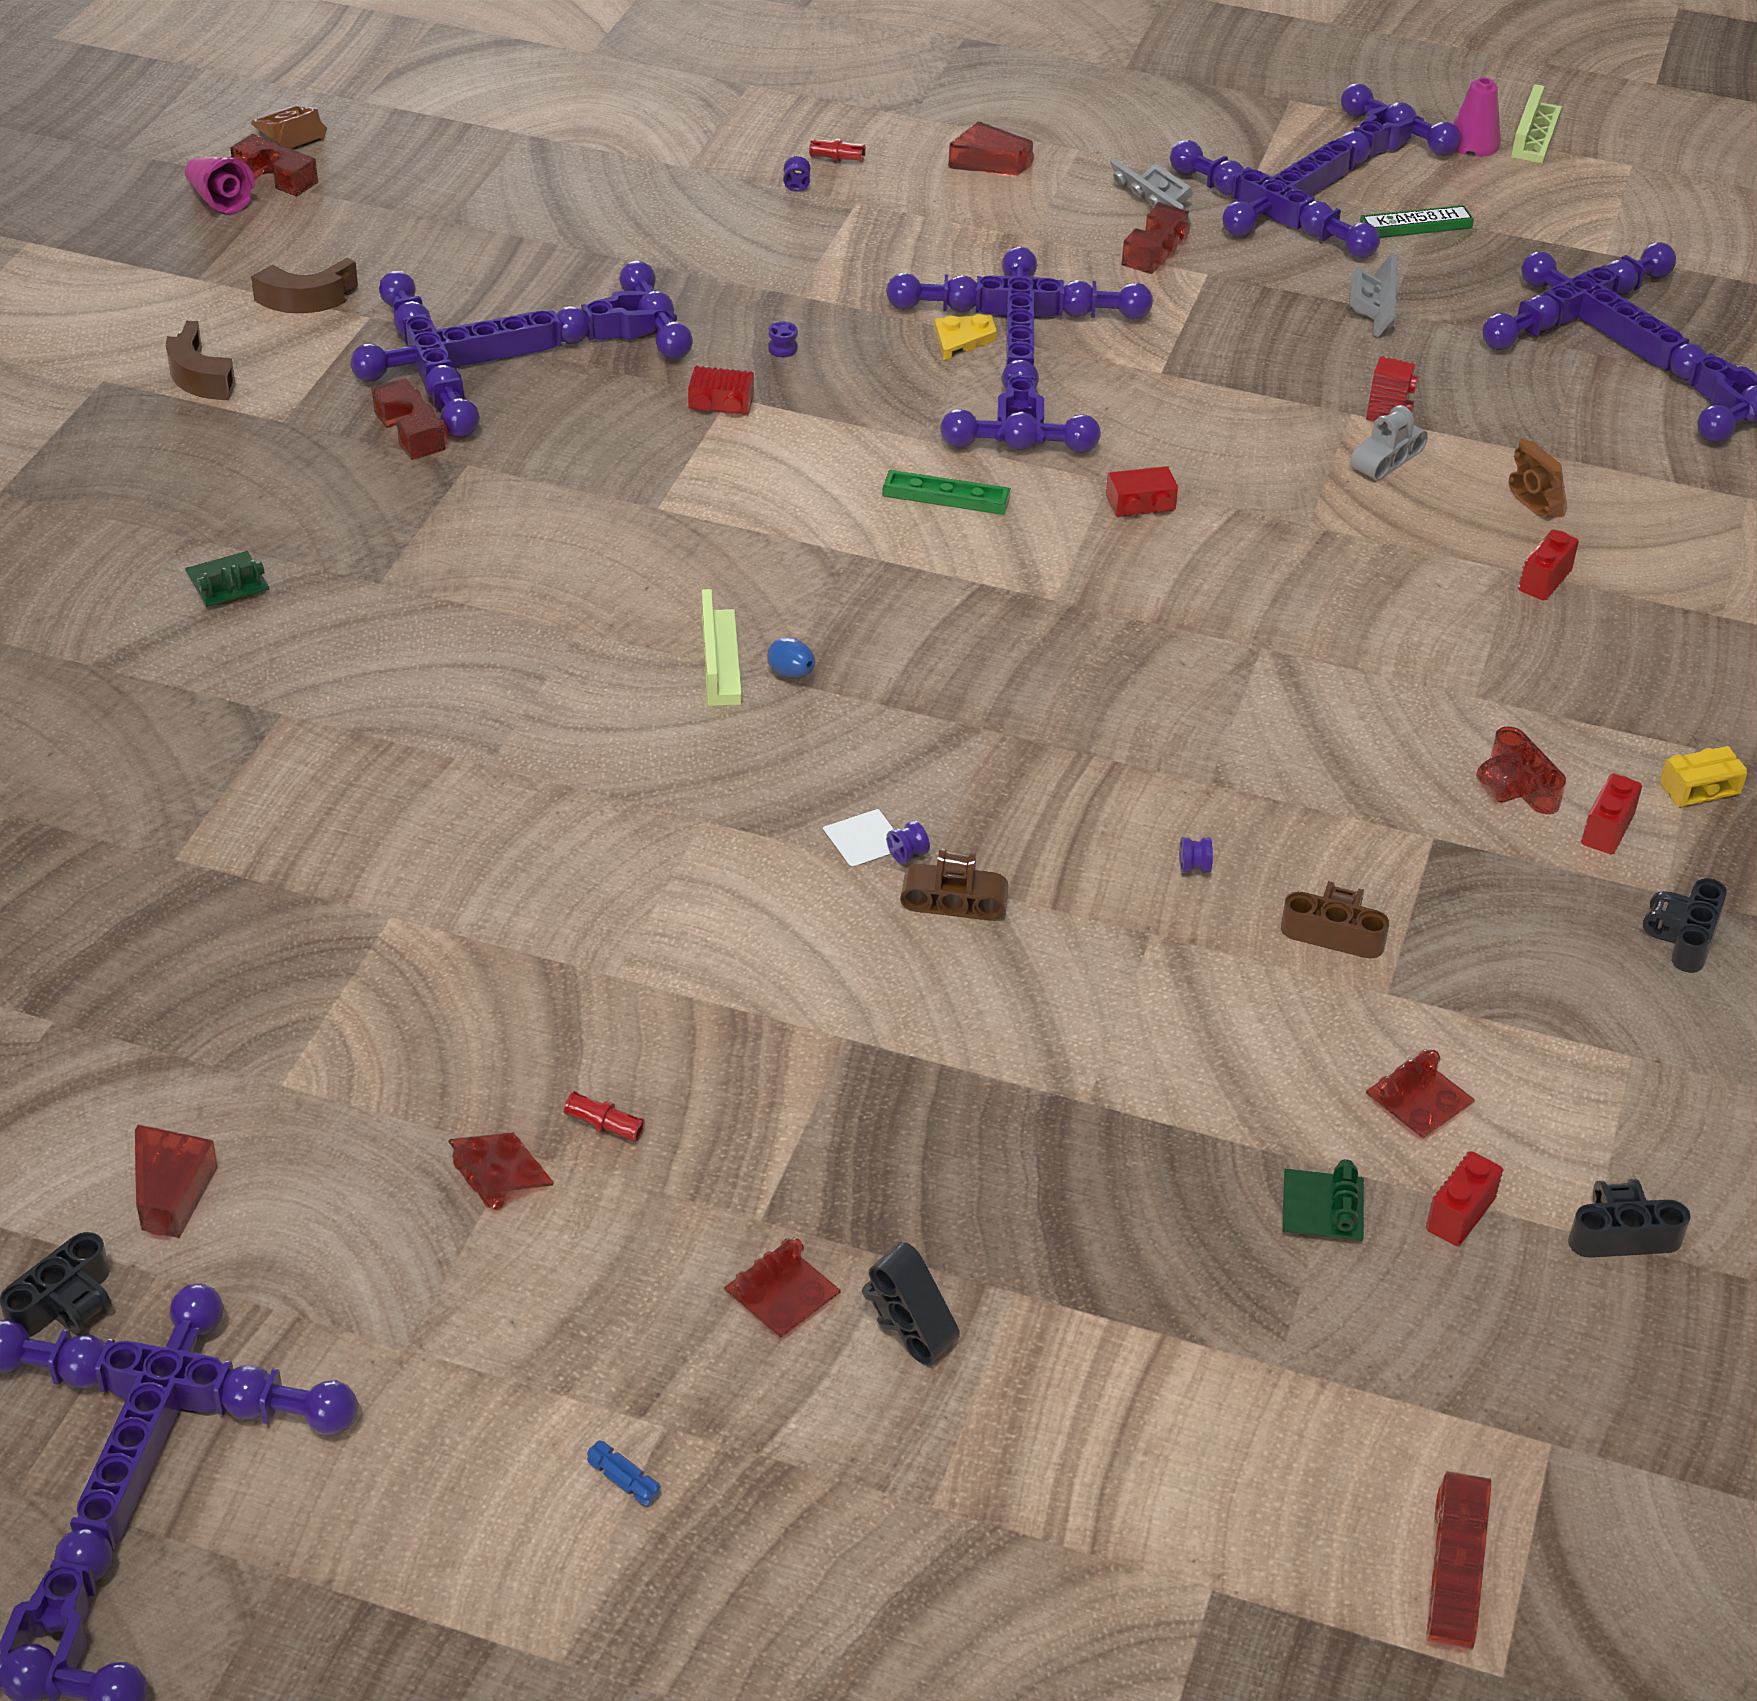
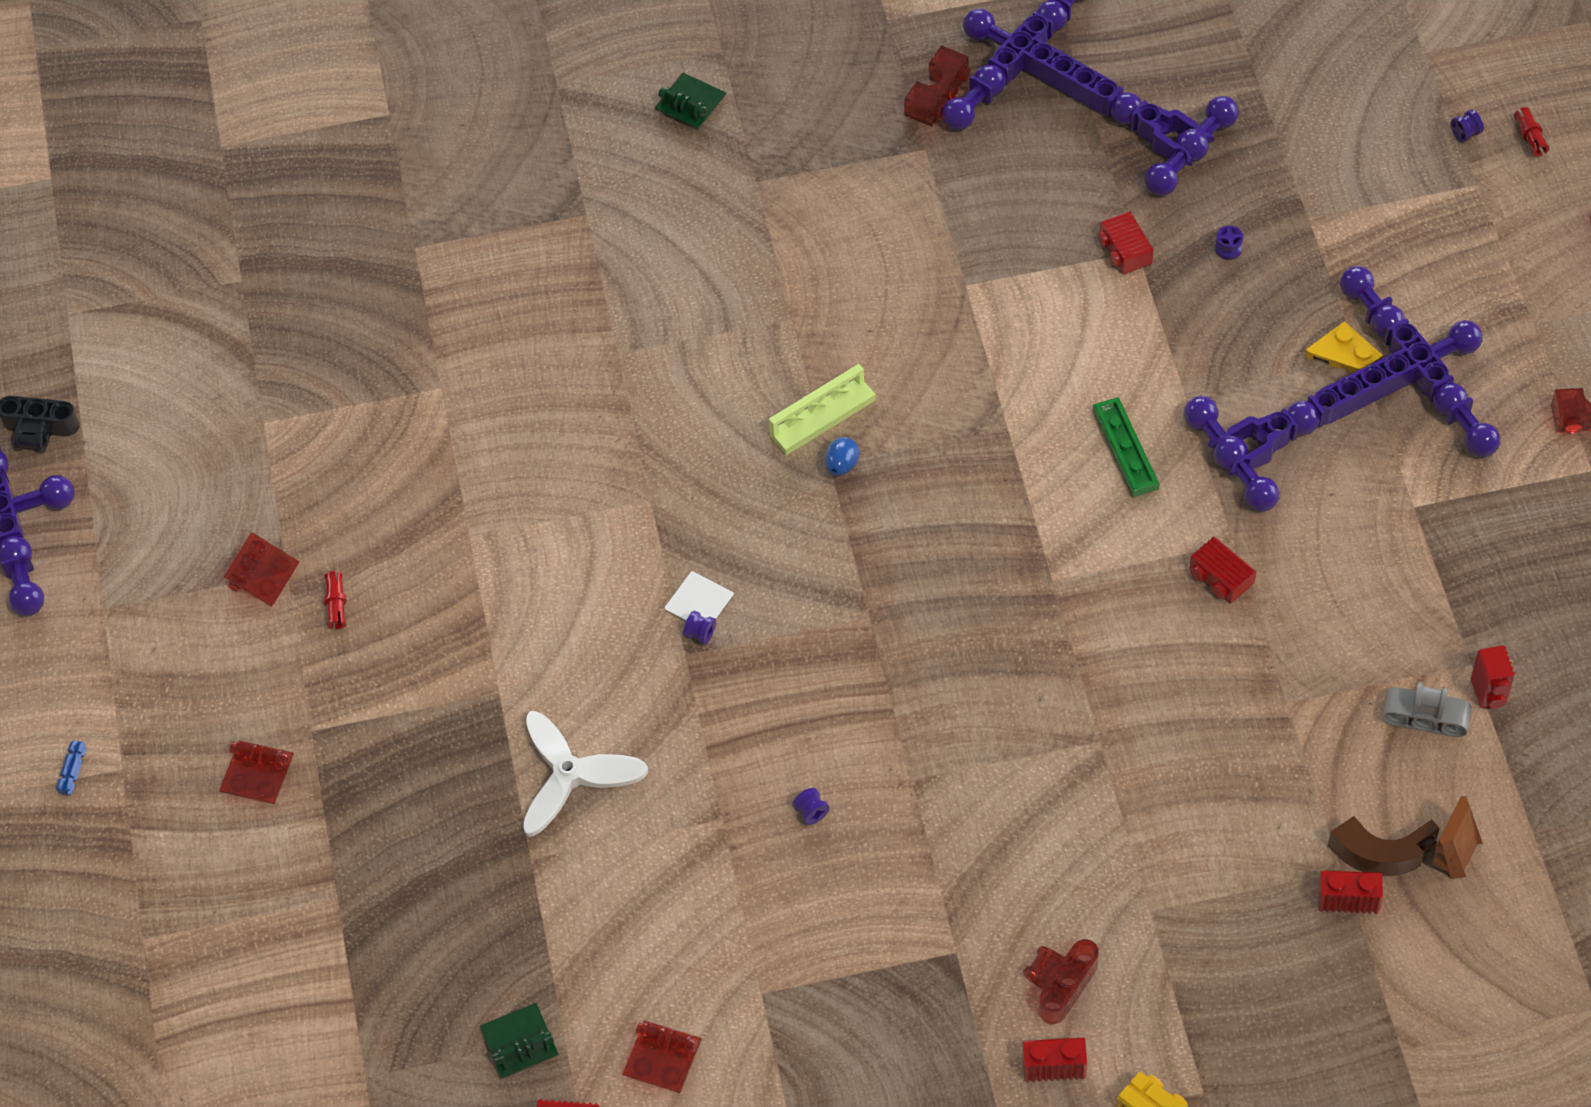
camera: 65 degrees right, 15 degrees up
clear red slope [135,1124,218,1239] -> none
black piece [862,1241,960,1366] -> none
reddish brown piece [900,847,1009,921] -> none
reddish brown piece [1281,881,1389,959] -> none
none -> white piece [524,711,648,837]
none -> reddish brown arch [1328,816,1440,876]

